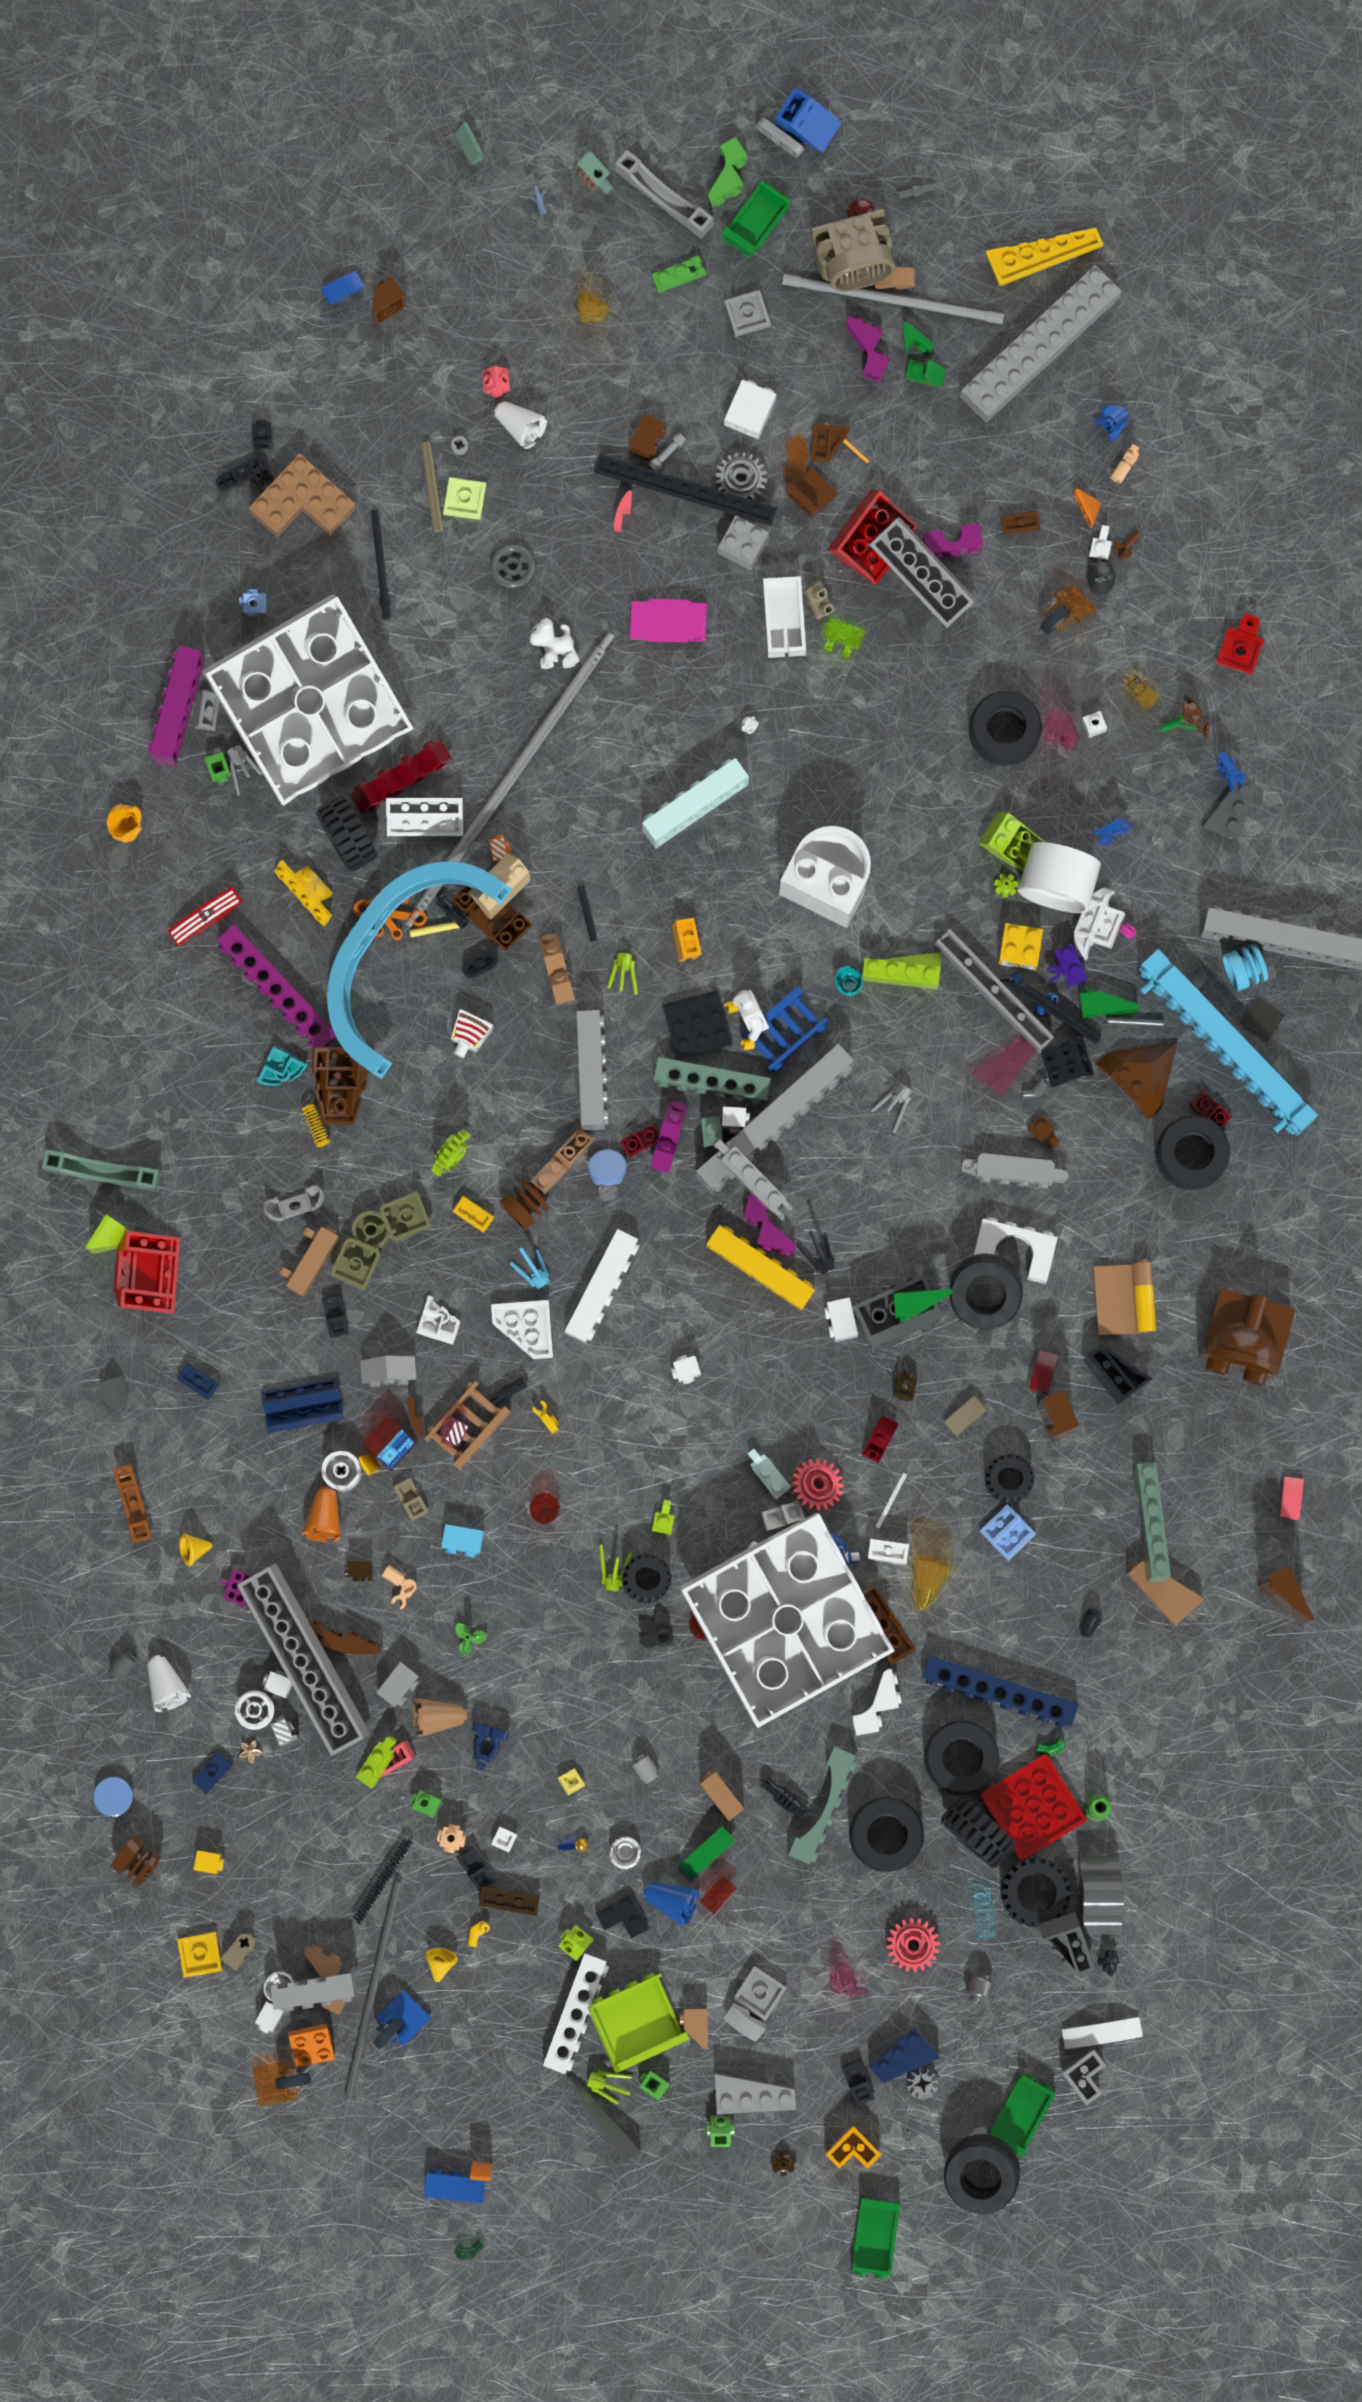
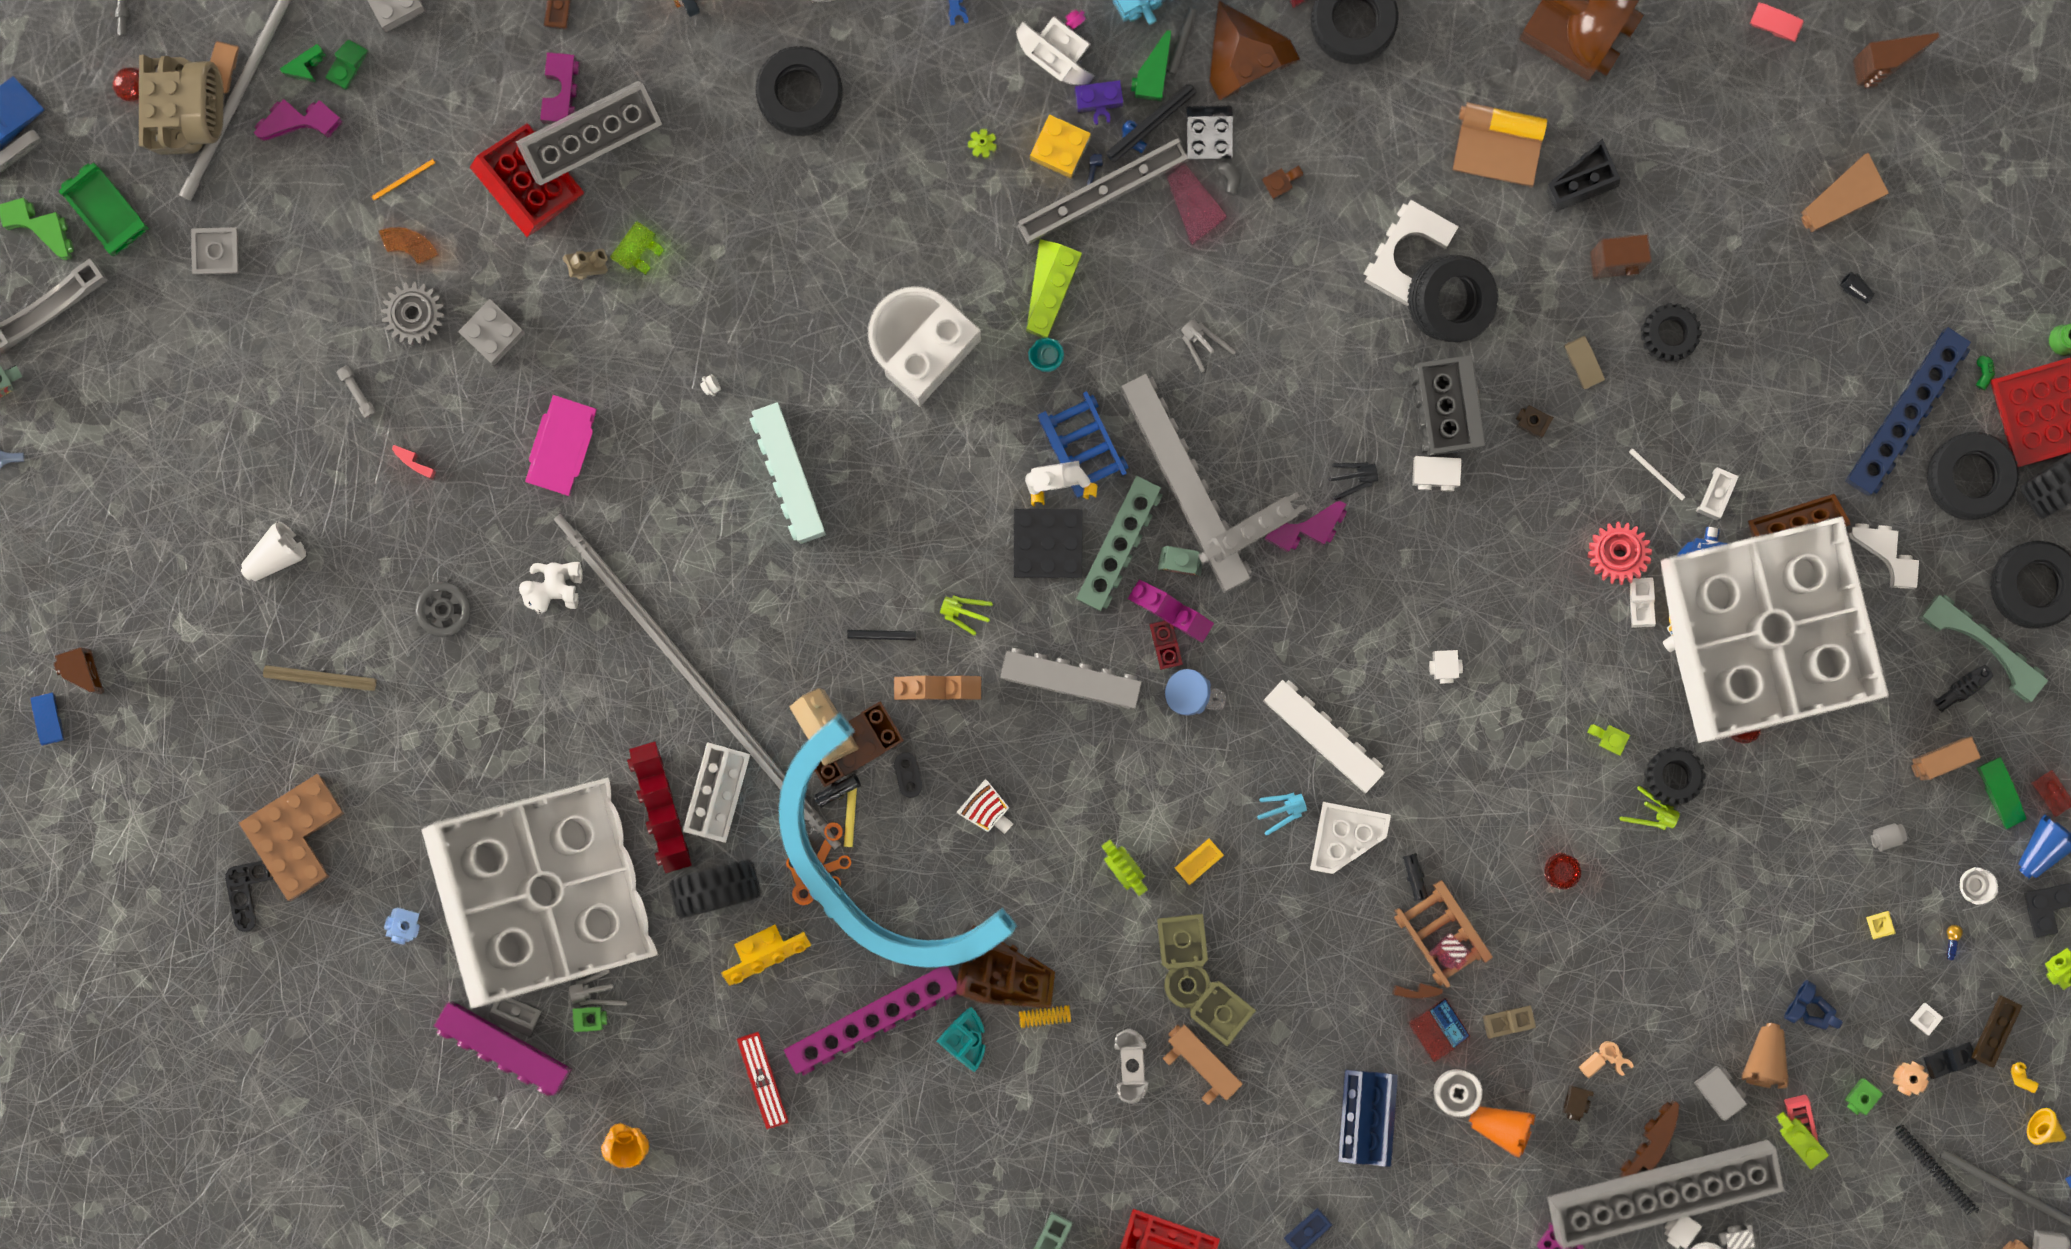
camera: 75 degrees left, 5 degrees up
black brick [251,420,273,450] -> none
black slope [322,1294,349,1338] -> none
yellow slope [358,1453,380,1476] -> none
light grey brick [360,1356,416,1387] -> none
black bar [371,510,391,621] -> none
white slope [416,1295,460,1345] -> none
medium azure brick [441,1524,484,1558] -> none
yellowish green tile [443,477,486,520] -> none
light grey bush [451,436,468,455] -> none
bright green plant [455,1623,488,1656] -> none
coral brick [482,366,510,397] -> none
orange brick [489,835,511,866] -> none
reddish brown wheel [499,1179,550,1231] -> none
medium nougat slope [529,1128,594,1196] -> none
yellow plate [532,1401,559,1435] -> none
clear yellow cylinder [575,288,612,324] -> none
black plate [594,454,778,526] -> none
reddish brown brick [629,413,667,461] -> none
pearl dark grey plate [639,1610,674,1648] -> none
bright green plate [652,256,707,293] -> none
light orange hinge [671,918,702,962] -> none
yellow brick [706,1225,815,1311] -> none
white brick [722,1107,750,1134] -> none
white brick [724,380,776,440] -> none
light aqua hinge [748,1449,791,1499] -> none
white piece [763,576,806,658] -> none
reddish brown bracket [786,468,838,520] -> none
reddish brown wing [810,423,850,463] -> none
dark red slope [862,1415,899,1463] -> none
green slope [893,1289,952,1322] -> none
clear yellow slope [914,1552,953,1610] -> none
light grey hinge [962,1153,1069,1189] -> none
lime slope [978,812,1047,872] -> none
light blue slope [980,1504,1036,1561] -> none
white wheel [1018,842,1101,913] -> none
dark red slope [1029,1350,1059,1395] -> none
clear pink slope [1041,708,1080,751] -> none
sand green arch [1132,1463,1171,1583] -> none

